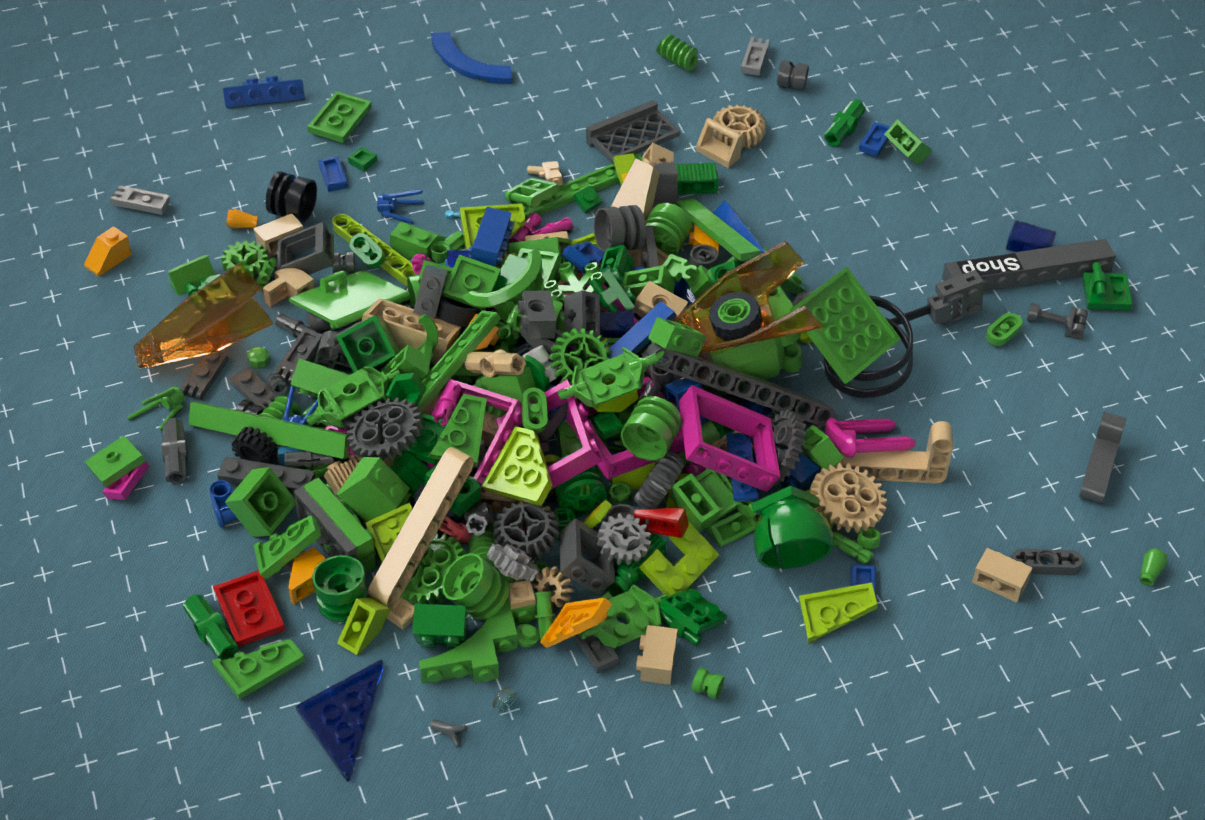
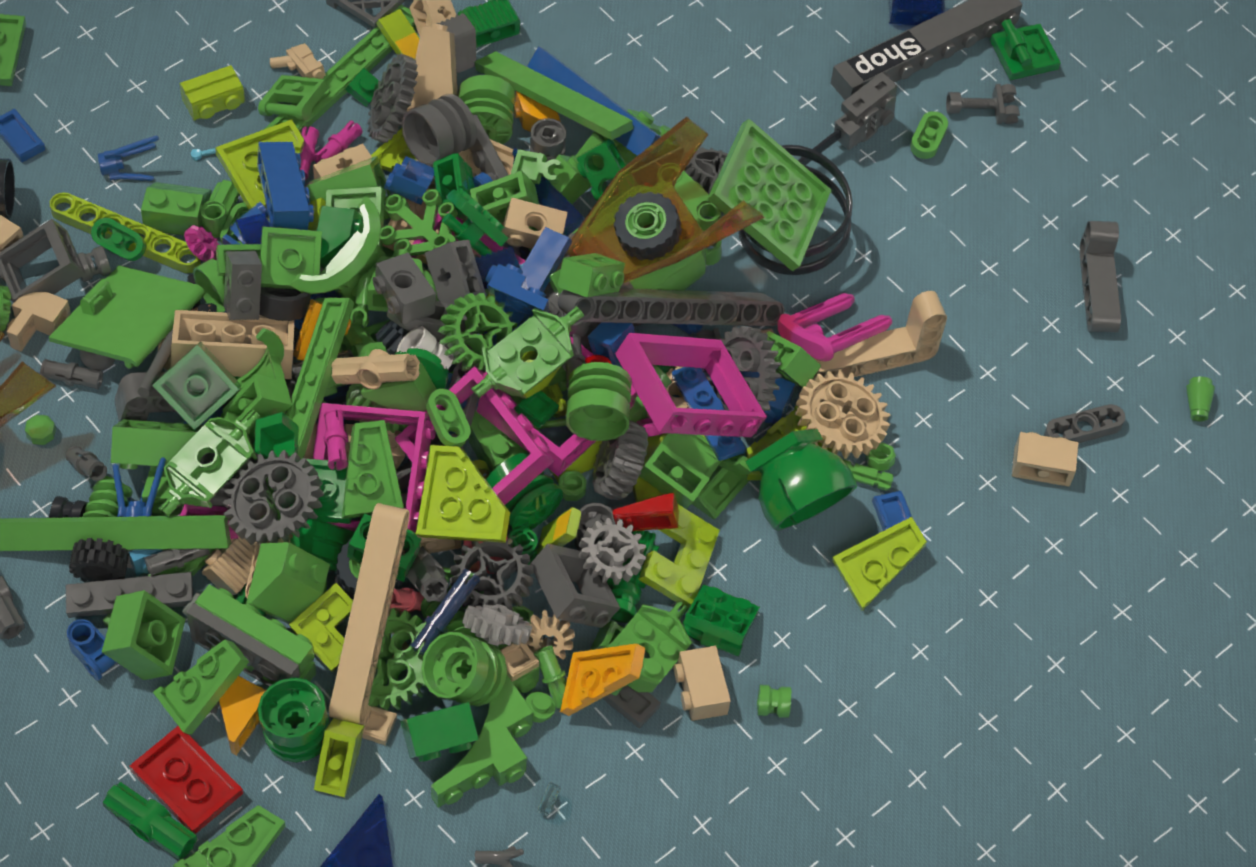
camera: 25 degrees left, 10 degrees up
dark grey hinge [229,367,278,408] -> none
dark grey hinge [274,327,322,384] -> none
green tile [348,147,377,171] -> none
none -> lime brick [179,65,245,121]
none -> dark grey gear [367,53,418,143]
none -> dark blue pin [410,568,480,656]
none -> blue plate [486,264,550,317]

